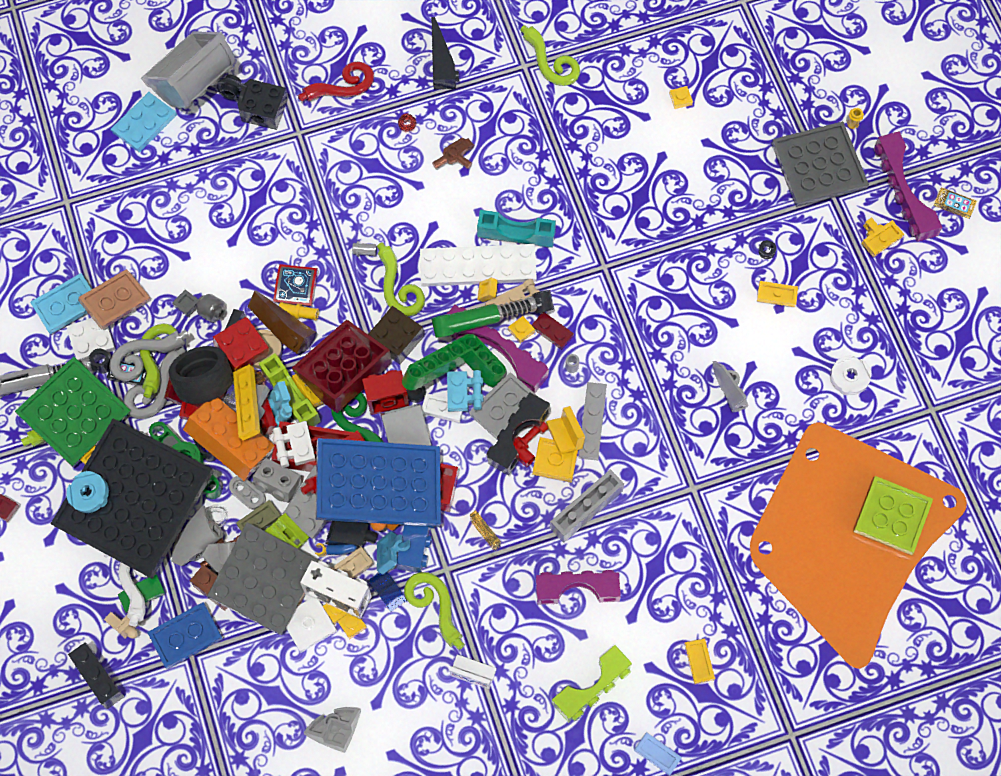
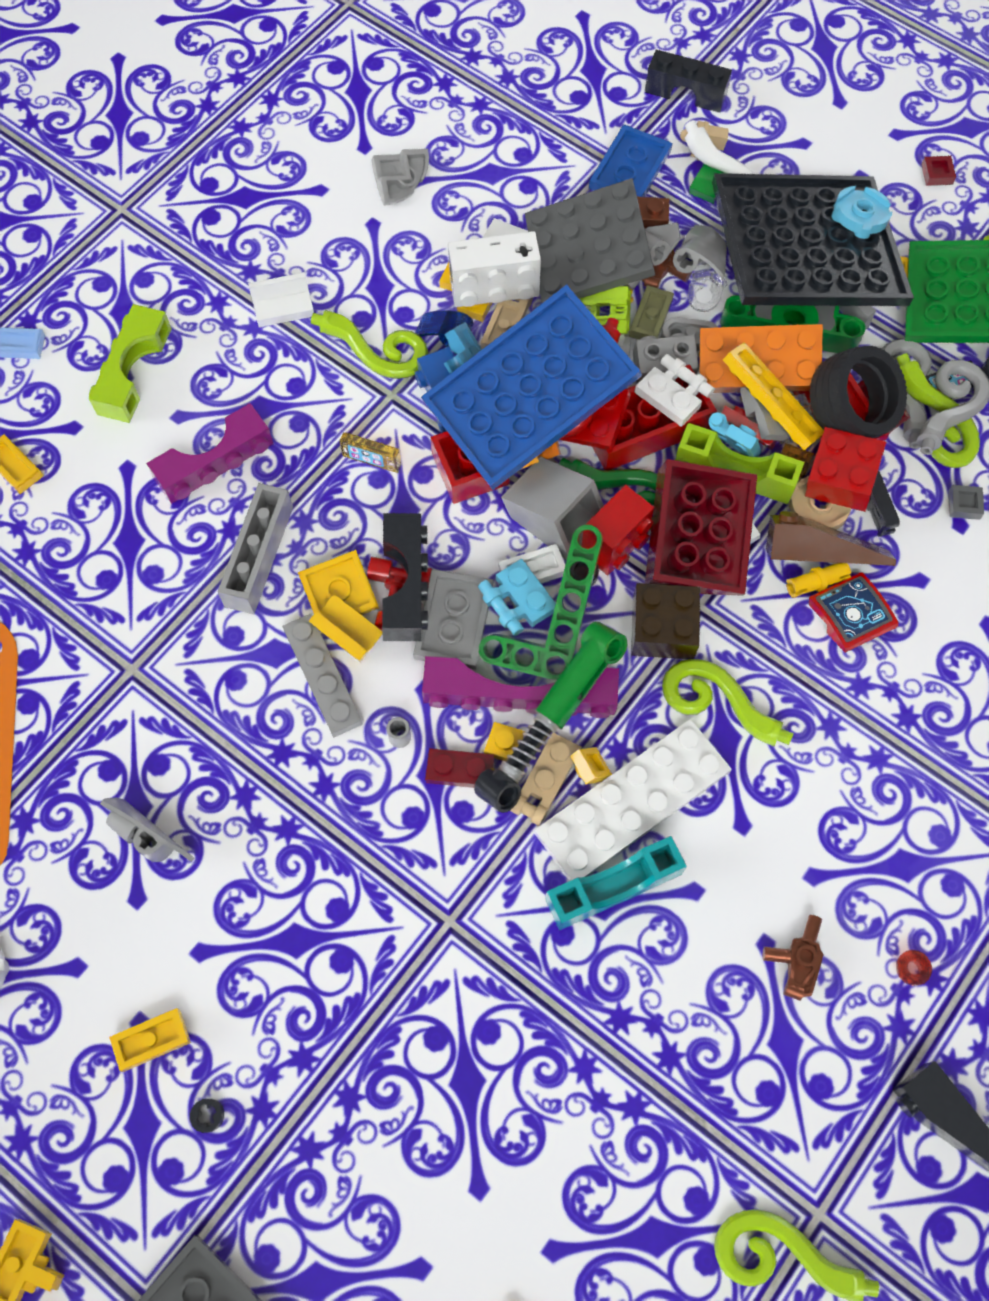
camera: 145 degrees right, 0 degrees up
flat silver head [196,294,226,322] -> none
light grey pin [352,241,376,256] -> none

